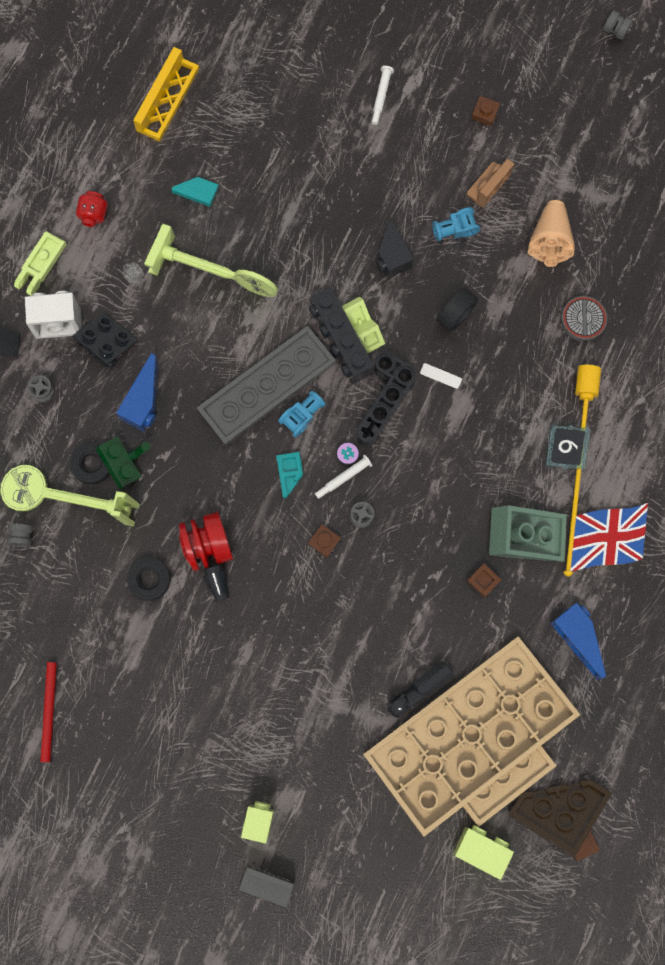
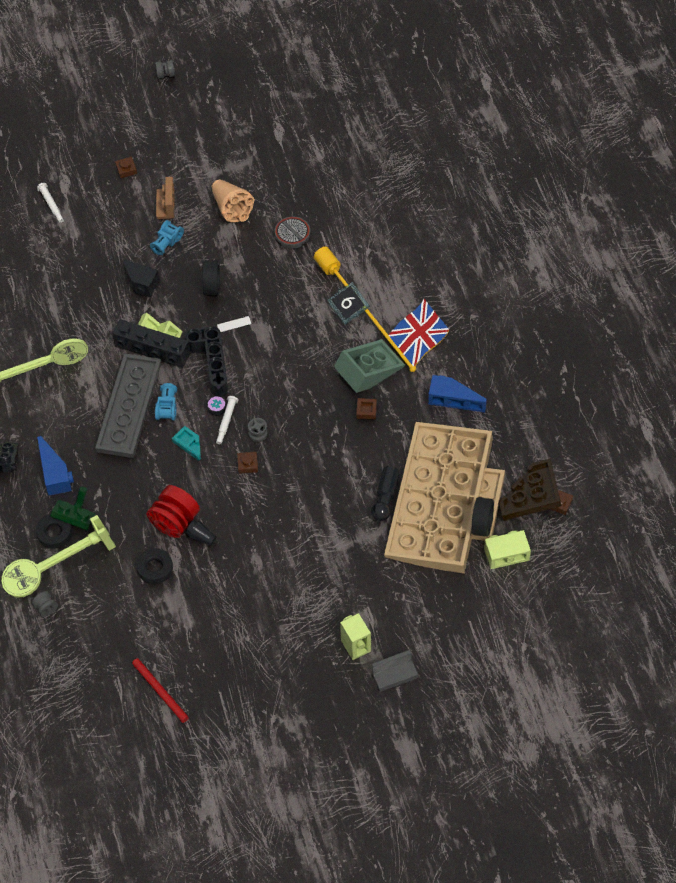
camera: 35 degrees left, 20 degrees down
none -> black tyre [471,497,494,537]

